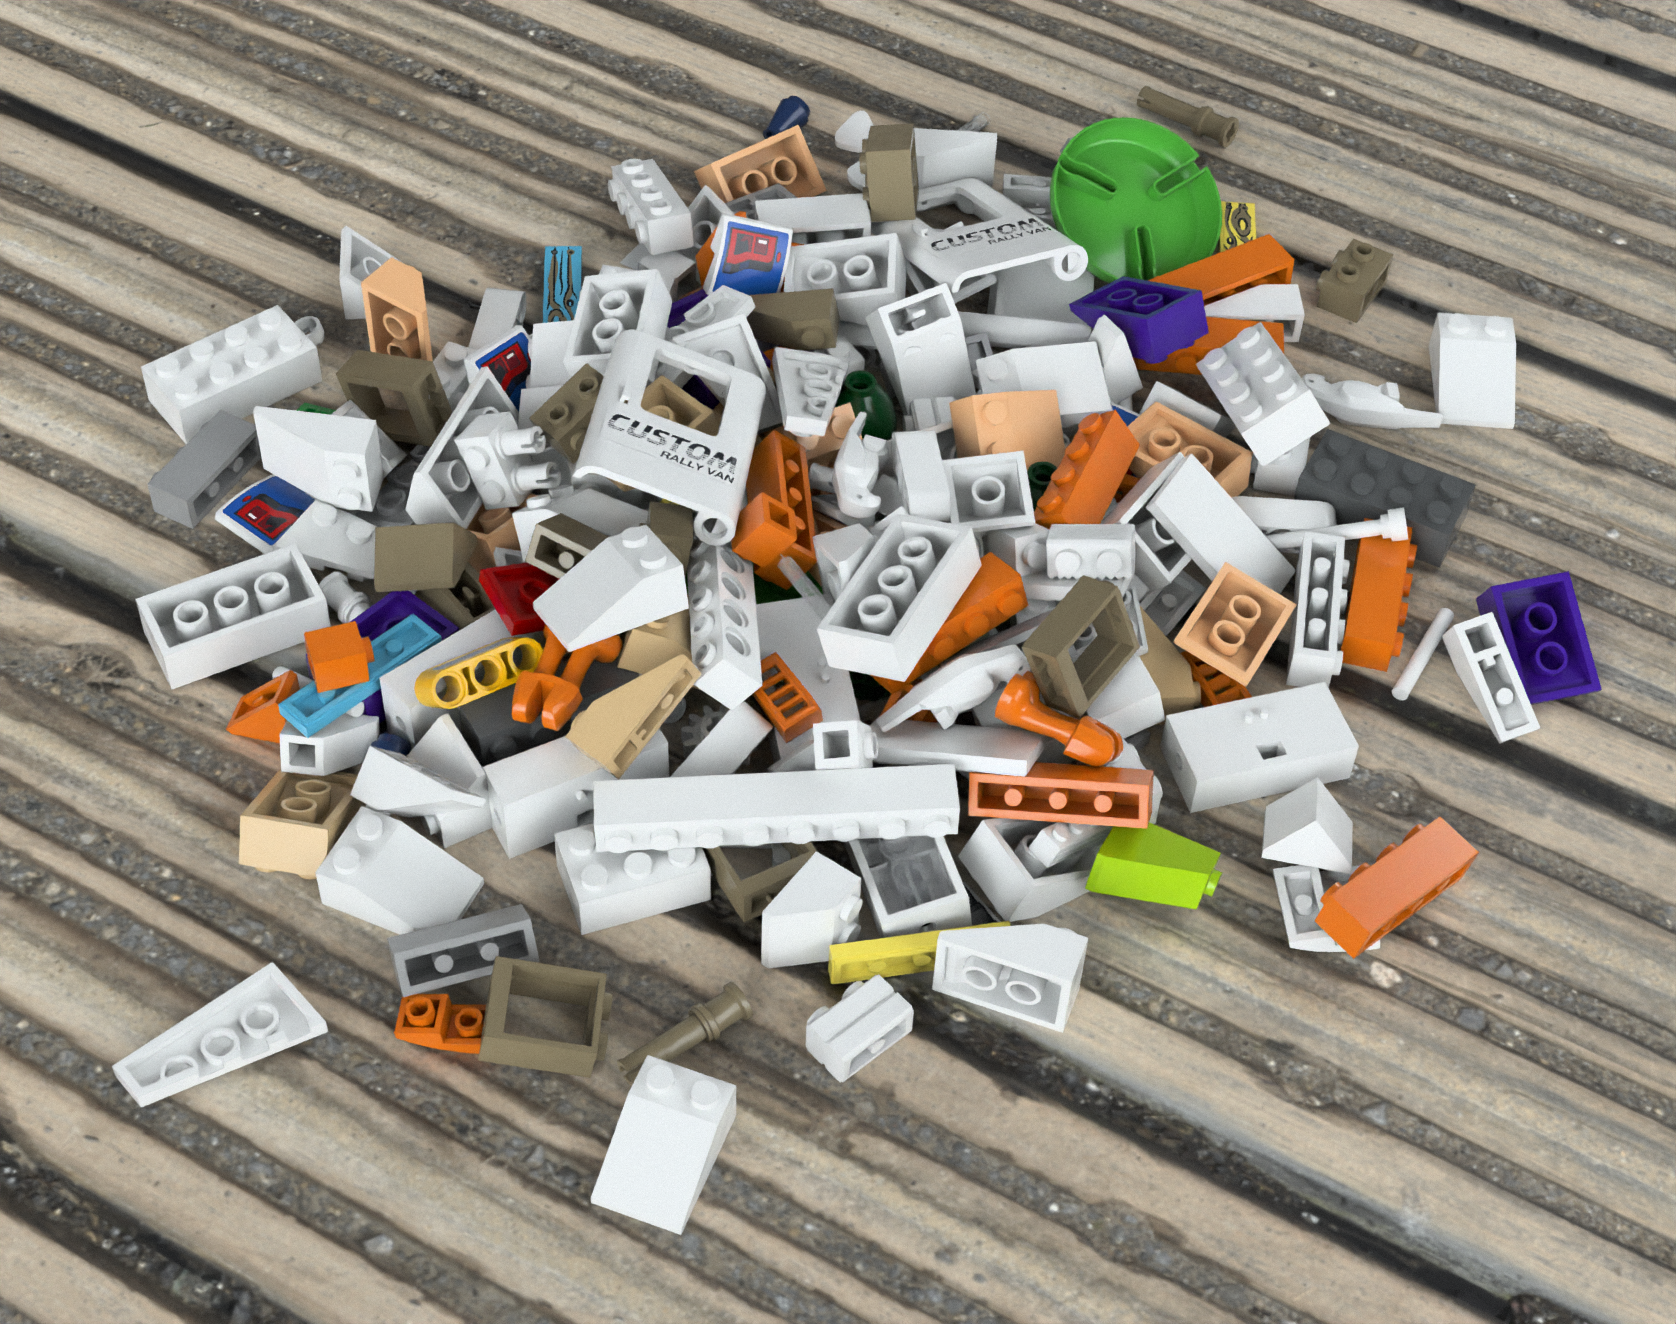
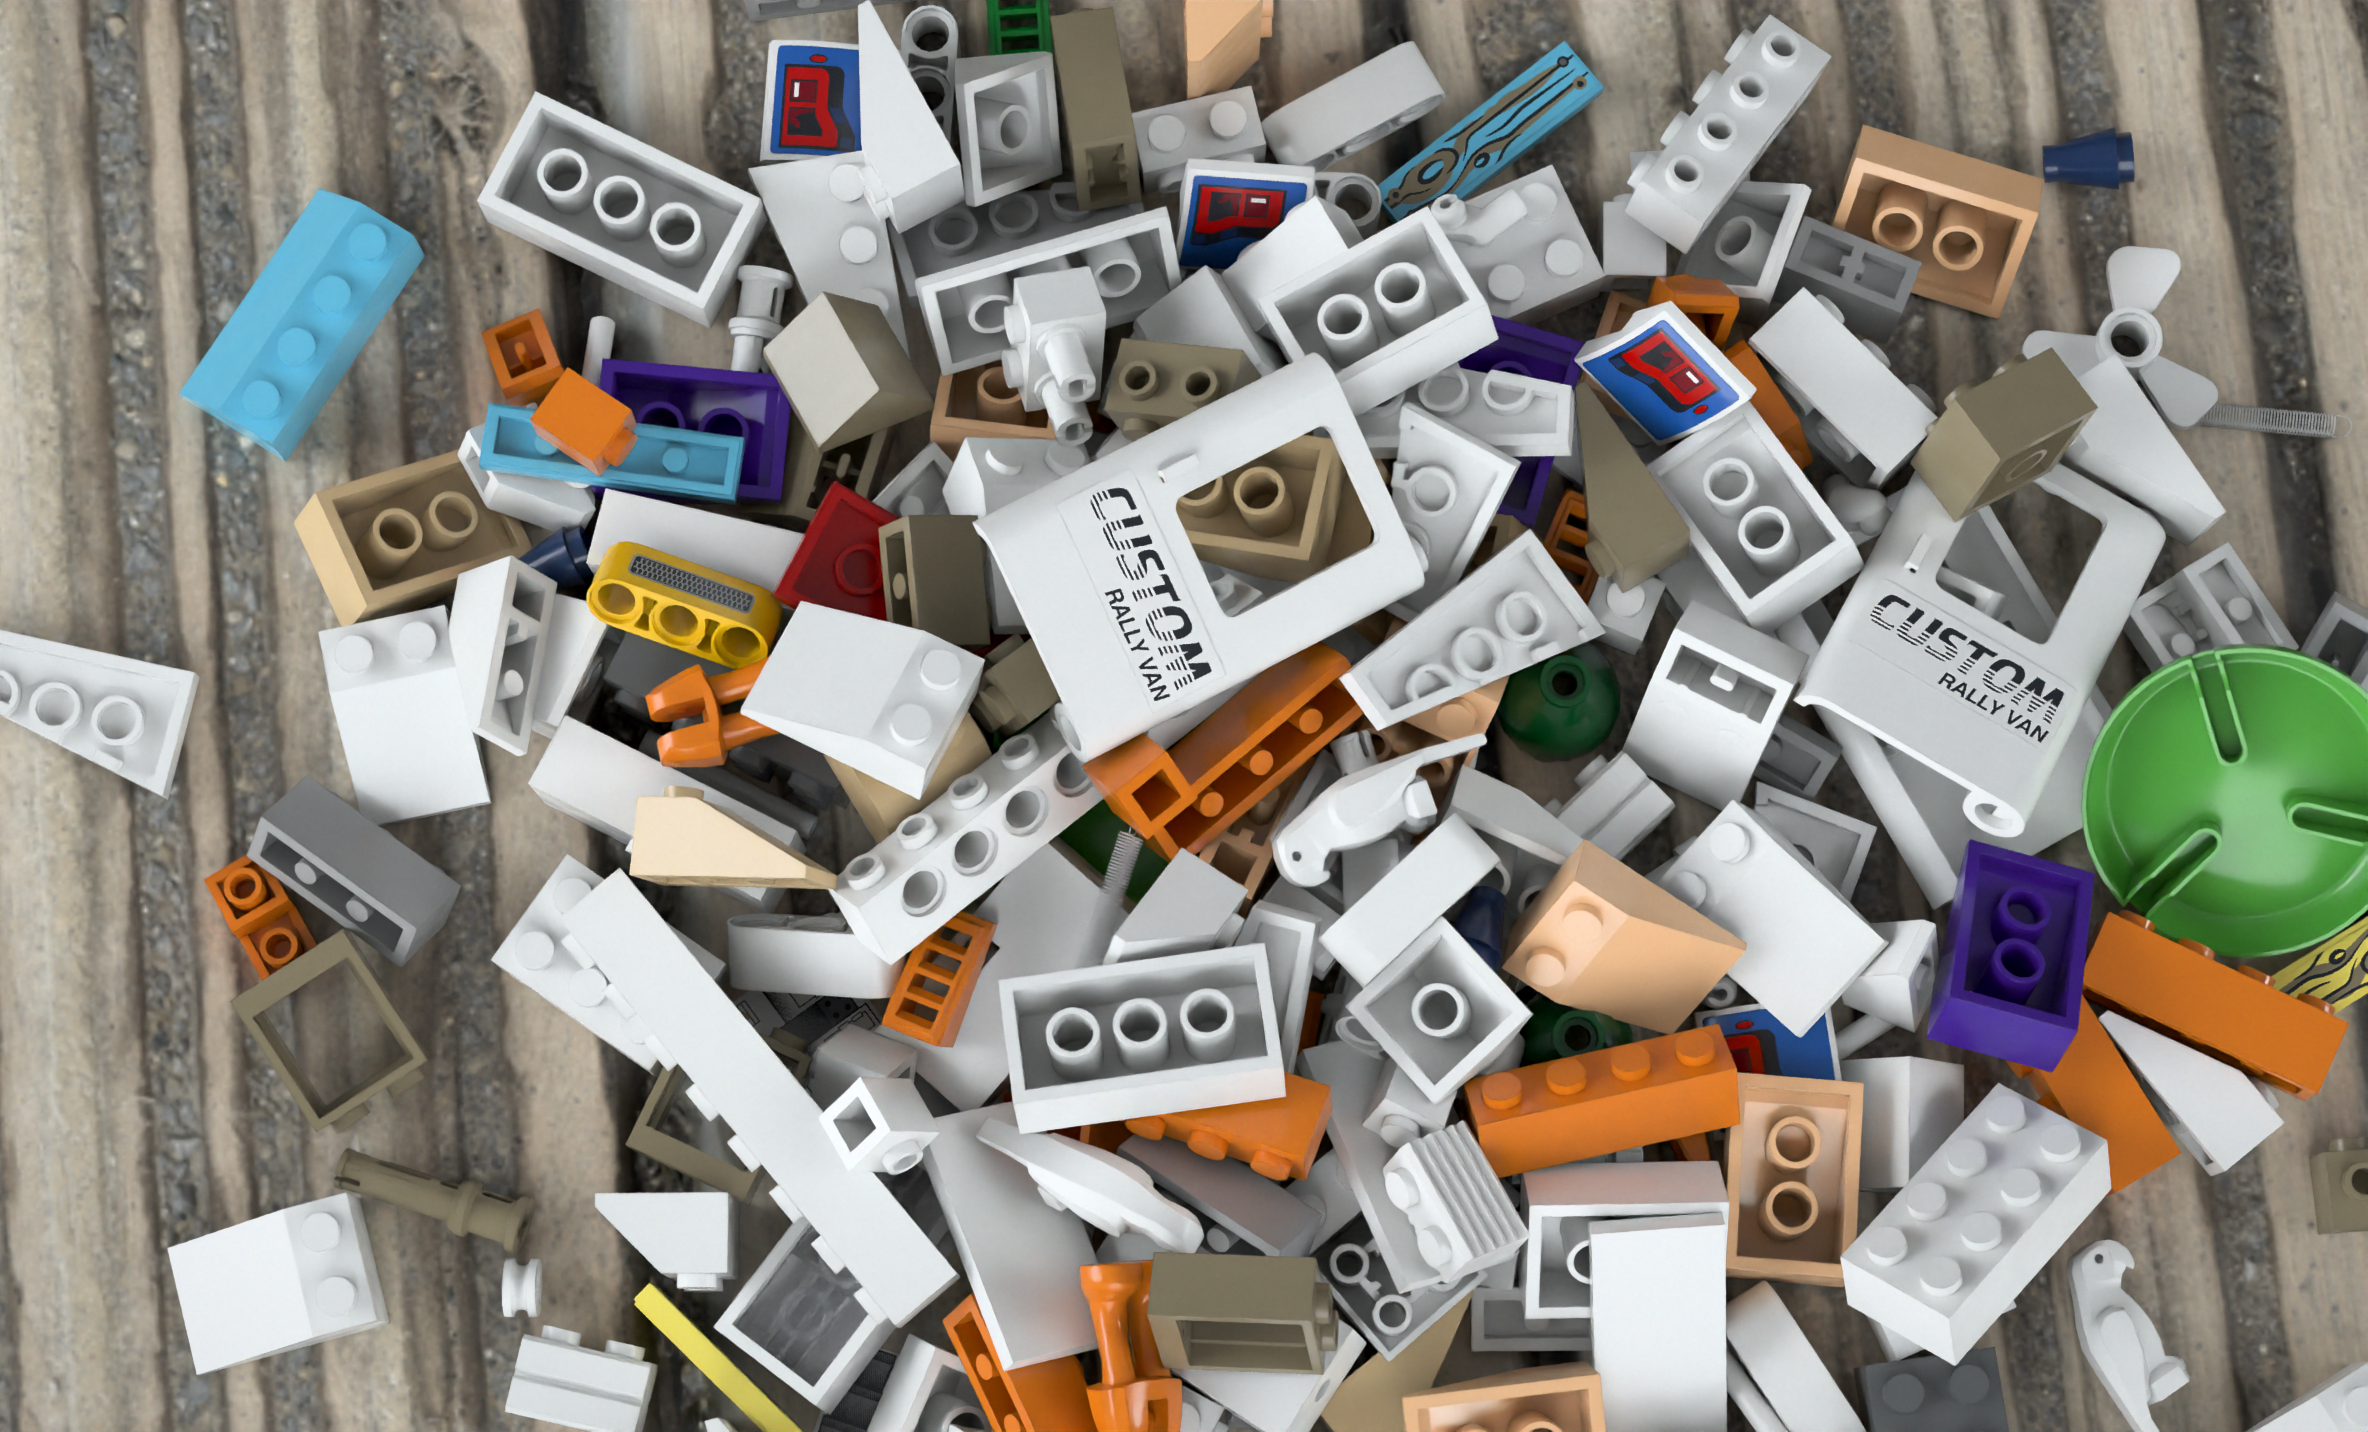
camera: 55 degrees right, 30 degrees up
none -> medium azure slope [179,188,425,462]
none -> white bush [502,1258,543,1317]

